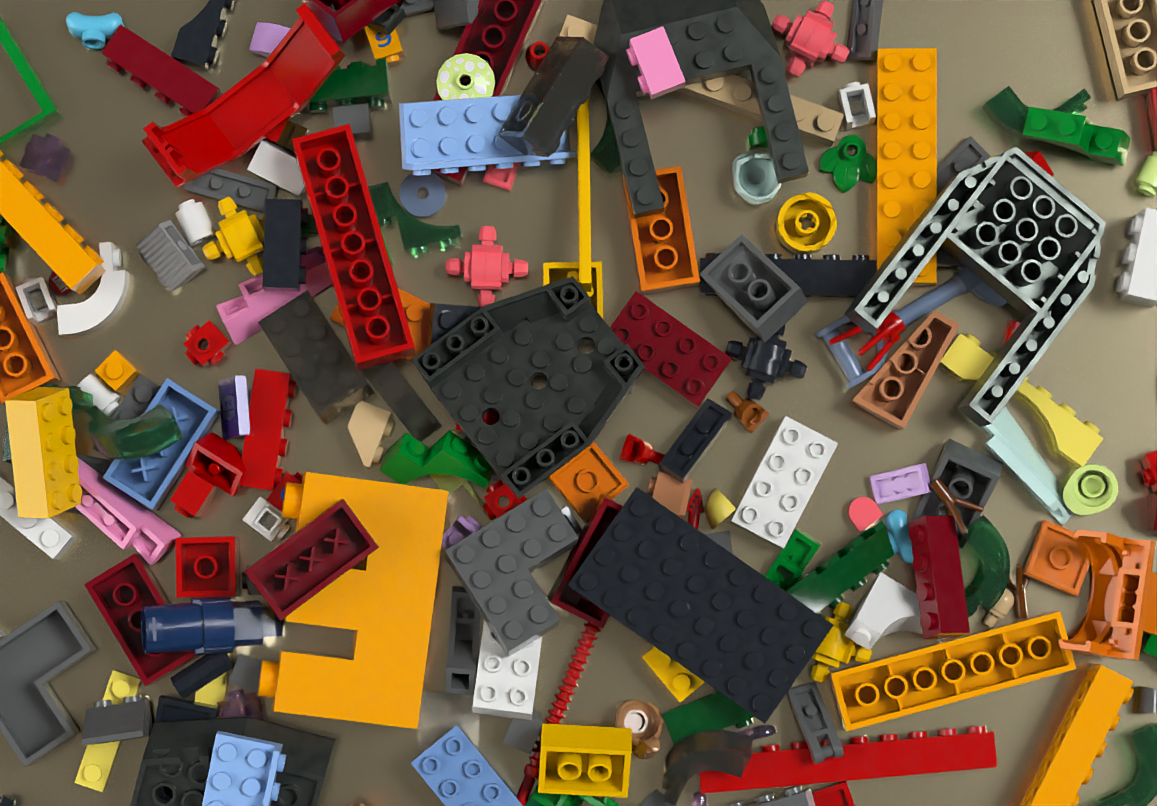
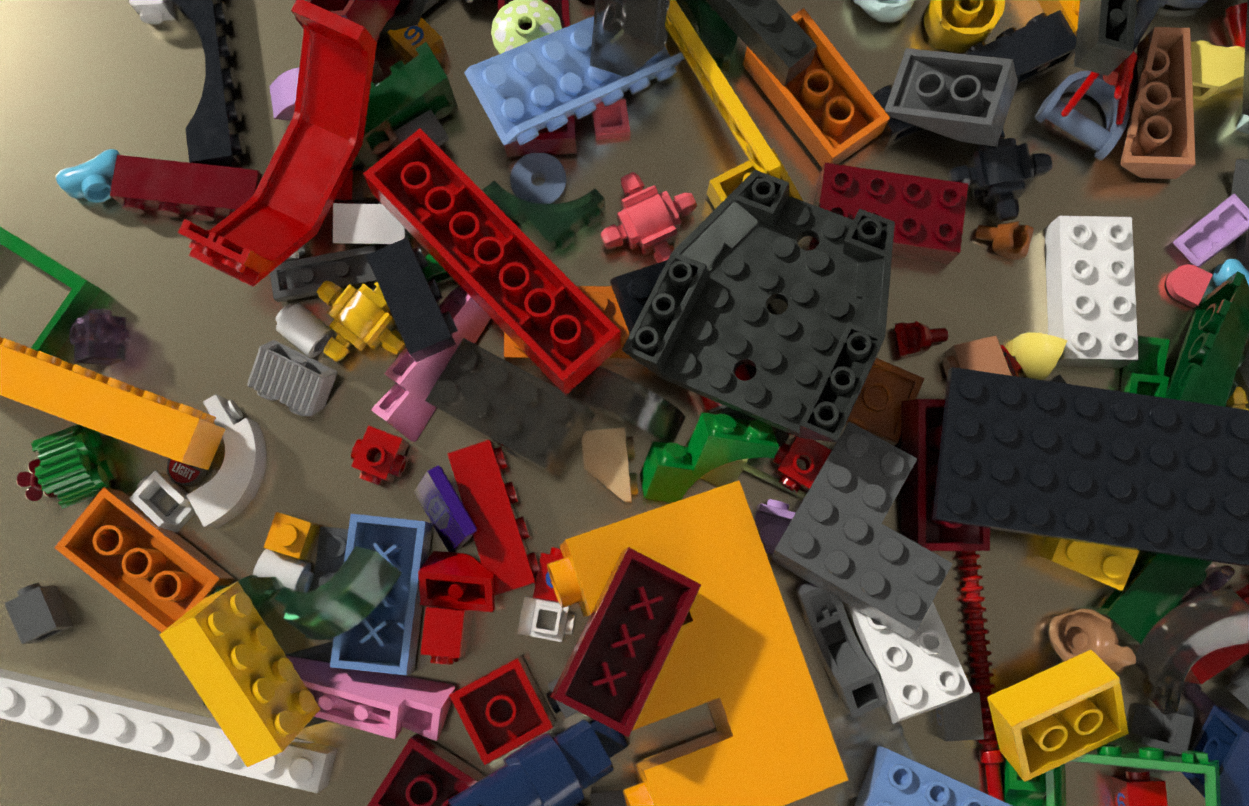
camera: 25 degrees left, 5 degrees down
black plate [659,398,732,484] -> none

